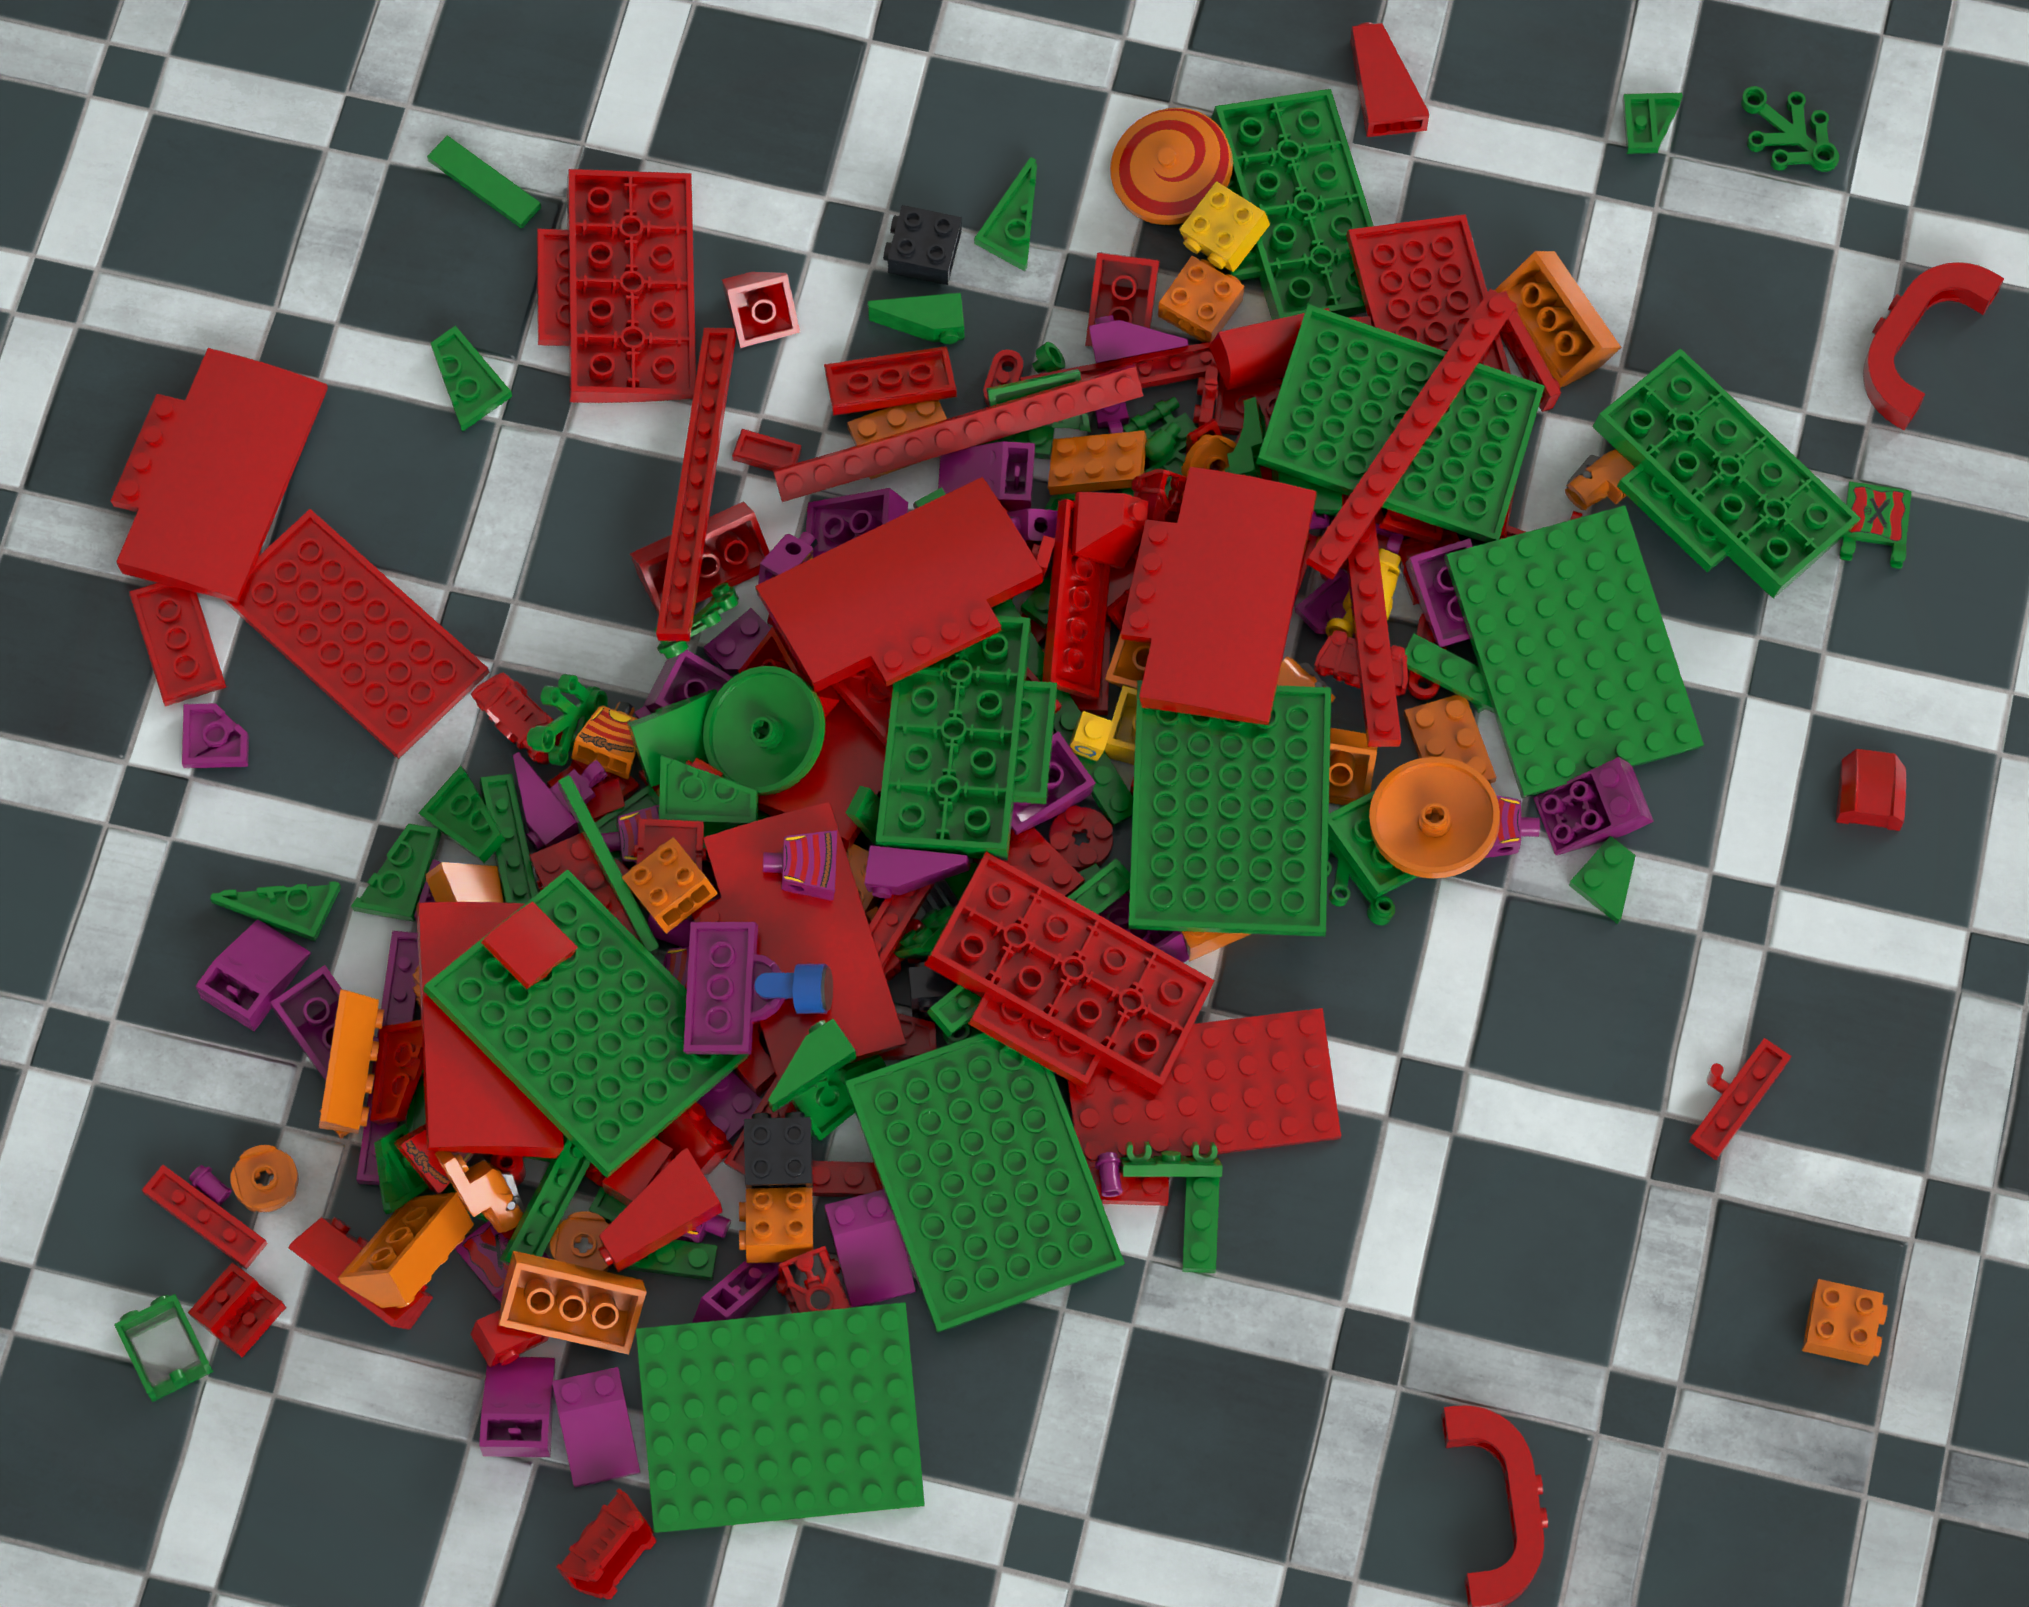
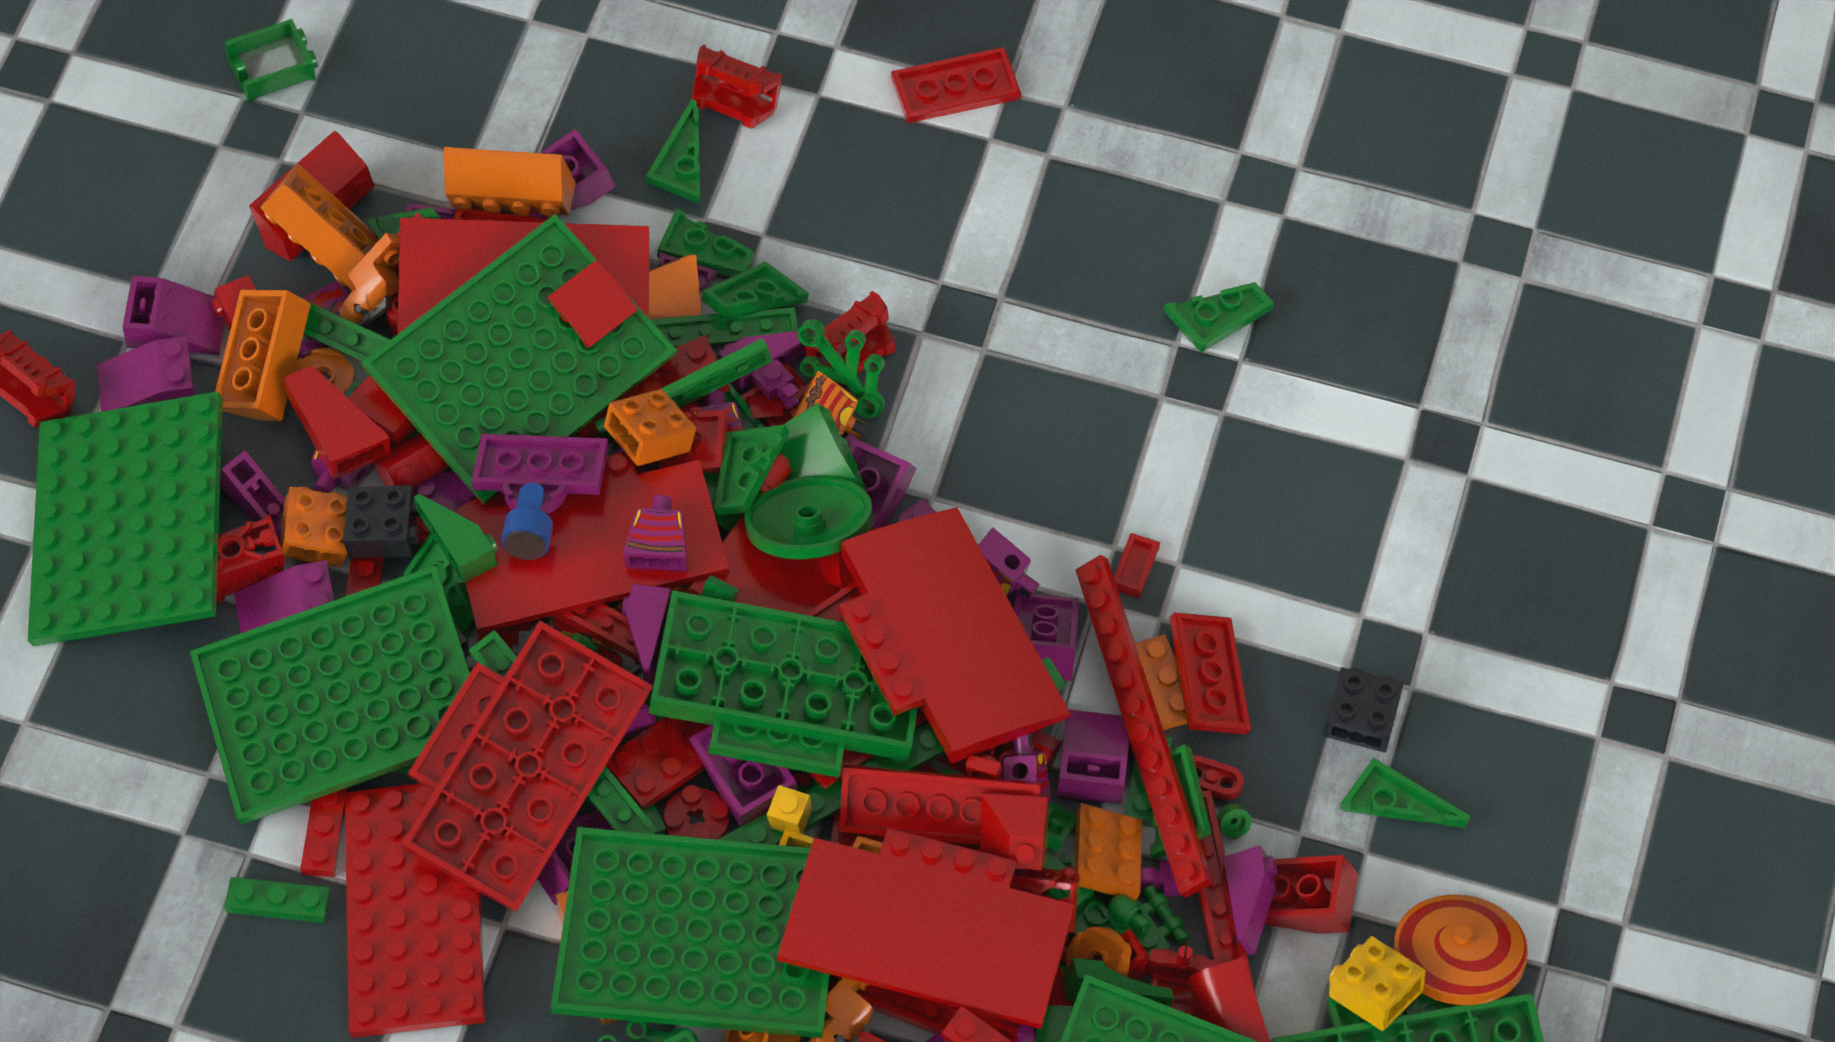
camera: 90 degrees right, 10 degrees down
red slope [110,348,328,603] -> none
red plate [142,1165,268,1270] -> none
magenta plate [182,703,249,769] -> none
red slope [187,1262,287,1358] -> none
magenta pin [189,1165,232,1205] -> none
magenta slope [196,919,311,1032] -> none
red plate [222,509,490,759] -> none
orange plate [230,1145,299,1212] -> none
green tile [427,135,541,229] -> none
red slope [537,169,696,403] -> none
green plate [625,1240,718,1281] -> none
red slope [630,501,770,615] -> none
green plant [654,583,739,659] -> none
red plate [656,328,736,641] -> none
red slope [722,272,800,348] -> none
green slope [868,293,964,344] -> none
magenta pin [1095,1152,1123,1197] -> none
green plate [1119,1142,1223,1177] -> none
orange brick [1158,256,1245,343] -> none
none -> red piece [691,44,782,129]

